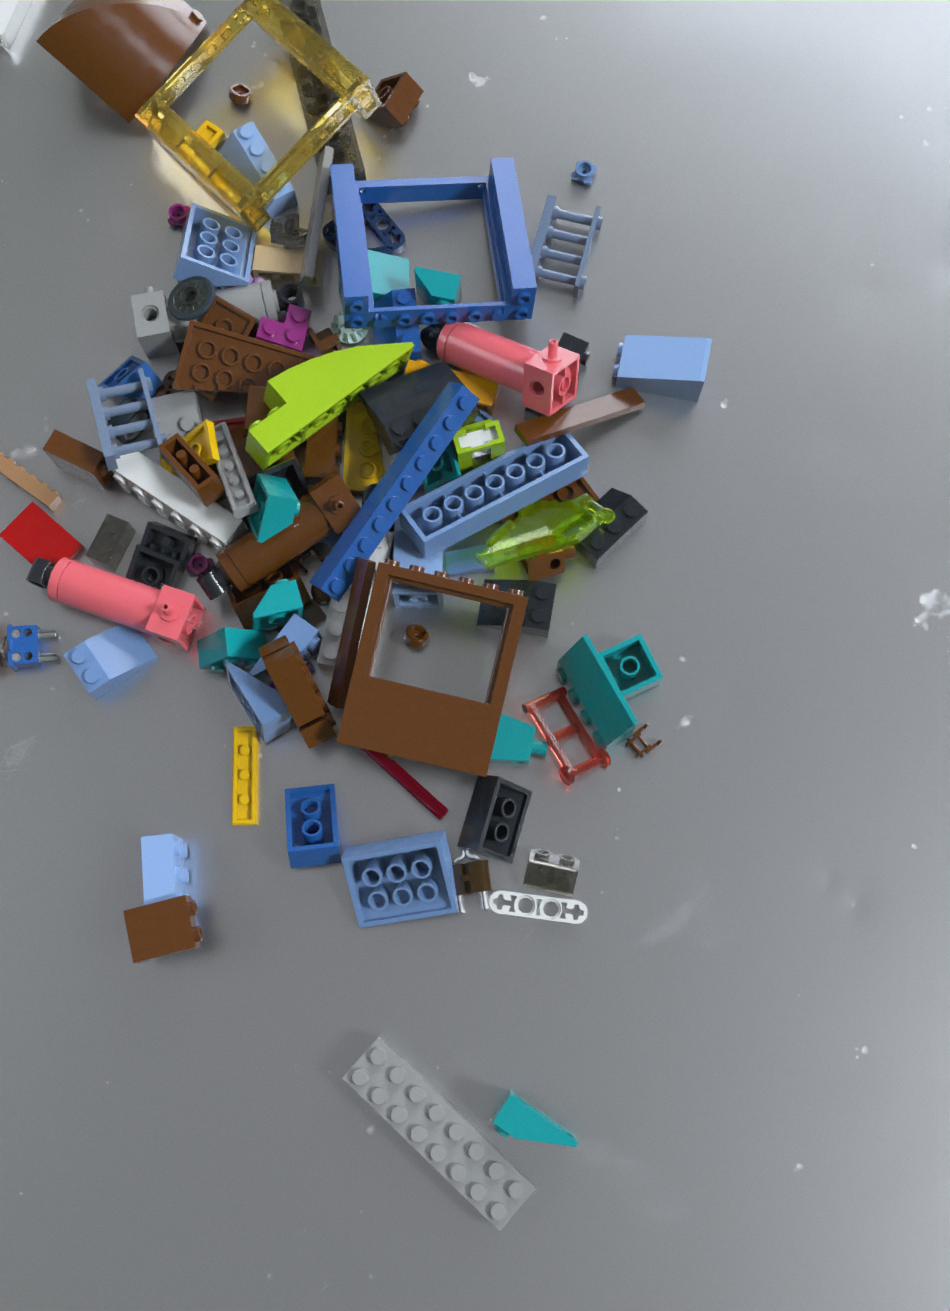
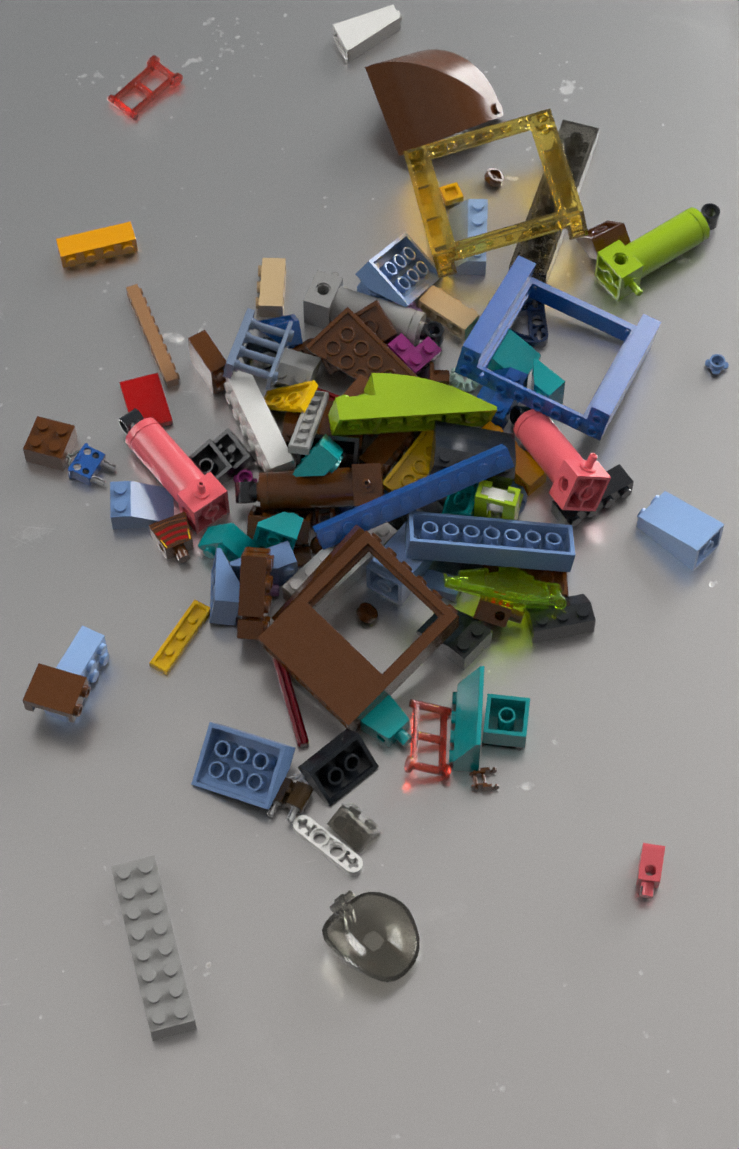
camera: 30 degrees right, 15 degrees down
clear smoke brick [86,513,136,573] -> none
reddish brown brick [158,433,226,507] -> none
magenta plate [168,204,190,227] -> none
wheel [168,276,215,321] -> none
clear smoke bracket [269,213,308,250] -> none
blue slope [285,784,342,869] -> none
light grey tile [299,146,334,285] -> none
teal slope [492,1091,579,1147] -> none
reddish brown tile [514,387,646,447] -> none
sand blue fence [531,195,603,298] -> none
none -> reddish brown torso [149,511,194,563]
none -> tan brick [256,258,286,317]
none -> clear smoke piece [322,890,420,982]
none -> lime piece [594,203,720,301]
none -> coral torso [636,843,665,898]

